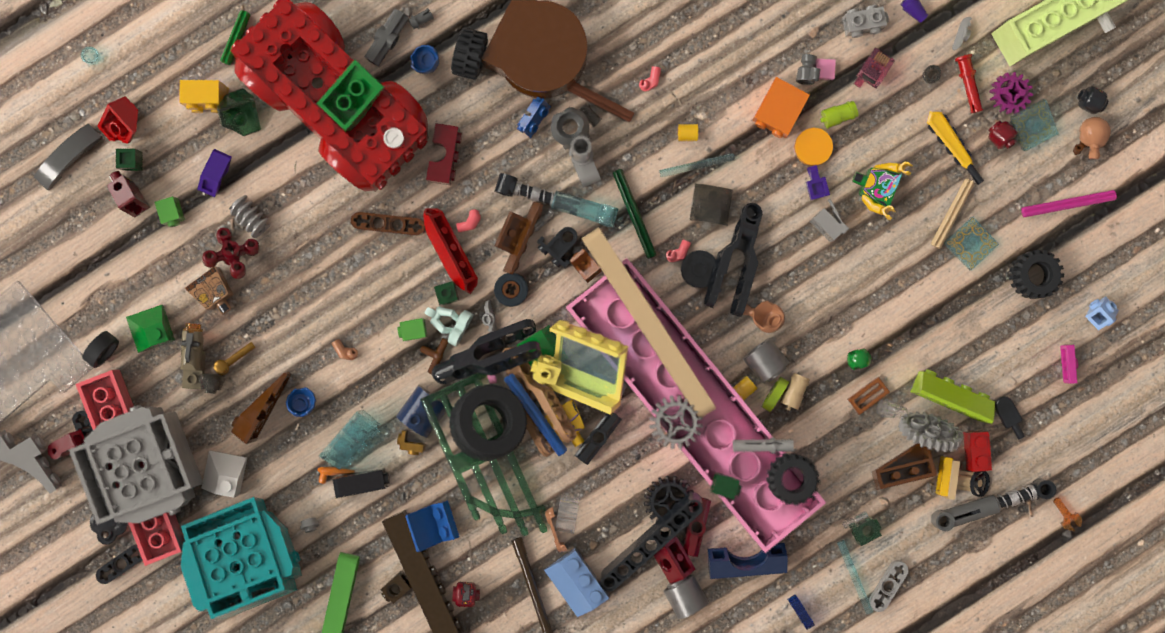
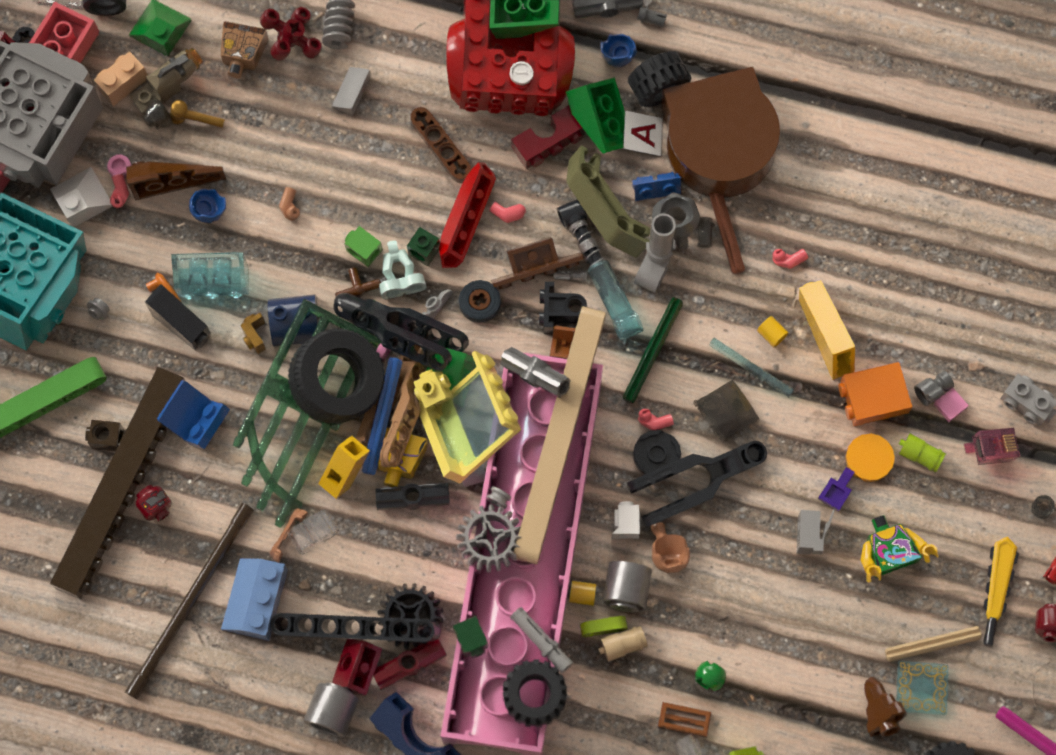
camera: 55 degrees right, 15 degrees down
none -> light nougat brick [94,51,148,107]
none -> bright pink tile [107,155,131,178]
none -> coral arm [110,173,129,208]
none -> yellow brick [318,436,370,499]
none -> light grey slope [332,67,371,115]
none -> light grey bush [486,487,511,509]
none -> dark grey piece [500,347,571,398]
none -> green slope [566,77,625,154]
none -> olive piece [566,145,651,258]
none -> white window [612,501,640,539]
none -> white sticker [624,111,662,156]
none -> yellow slope [799,280,855,380]
none -> reddish brown rock [864,677,907,737]

